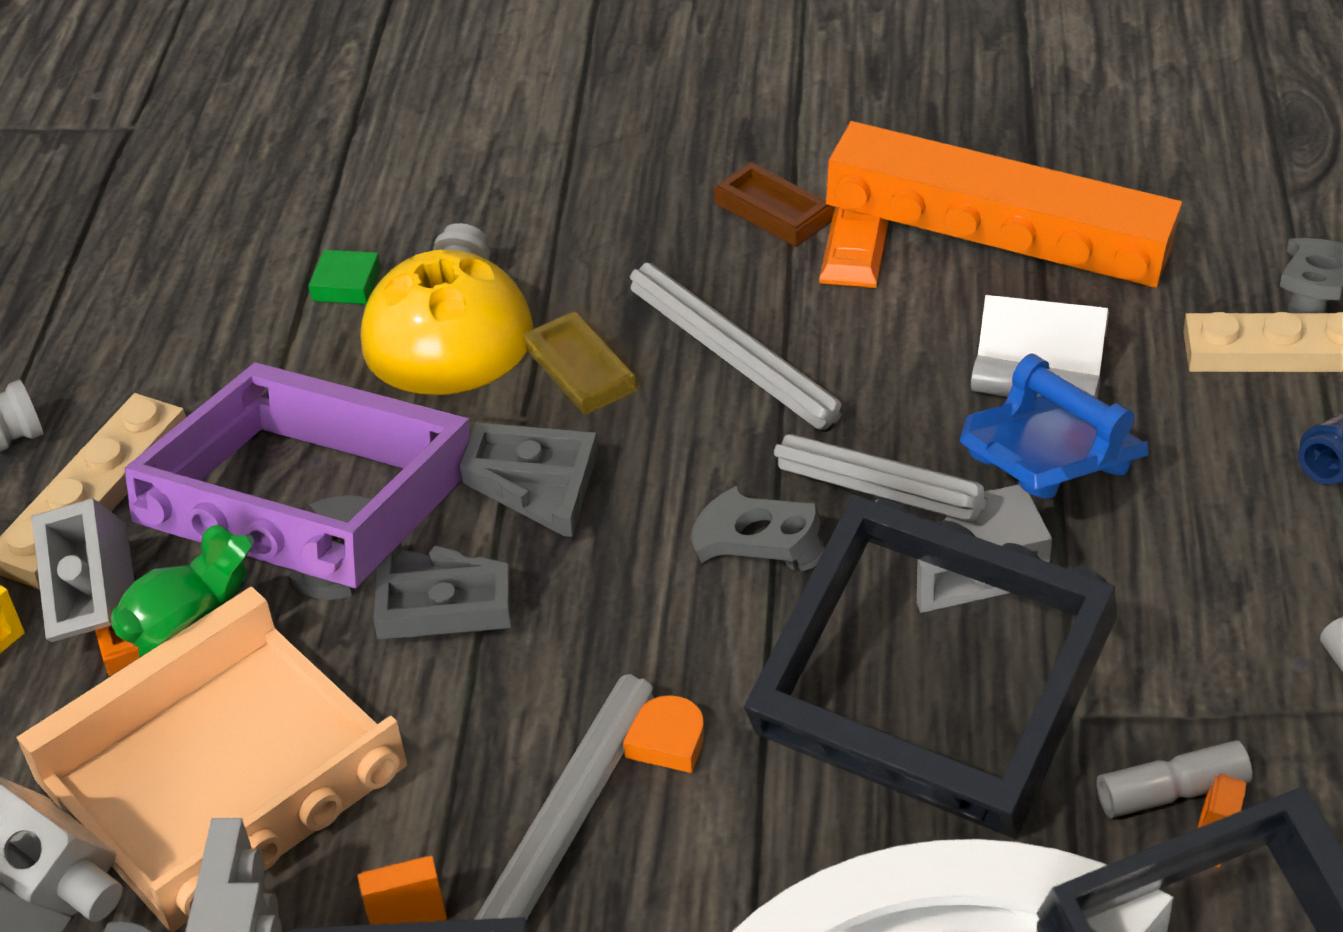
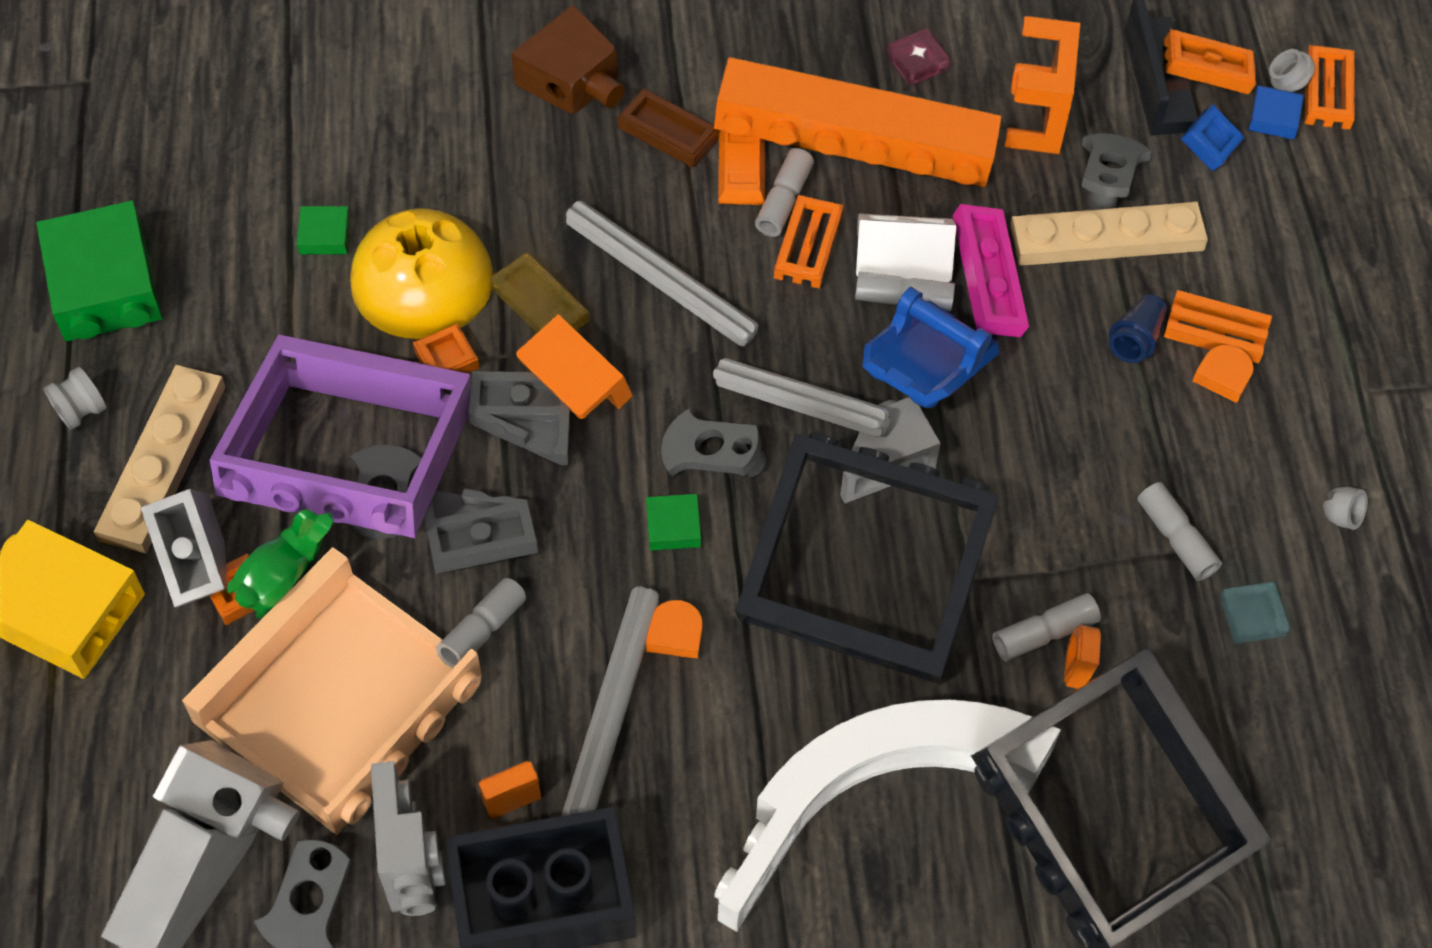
camera: 15 degrees left, 15 degrees up
light grey plate [433,223,490,260] -> none
none -> green brick [36,200,162,342]
none -> orange tile [413,324,480,374]
none -> light grey piece [436,578,526,668]
none -> reddish brown torso [511,5,624,113]
none -> orange panel [516,314,633,419]
none -> green tile [646,494,701,551]
none -> light grey piece [755,148,814,237]
none -> orange tile [774,195,844,289]
none -> clear pink tile [887,28,950,85]
none -> dark pink plate [953,204,1029,337]
none -> orange panel [1005,16,1080,154]

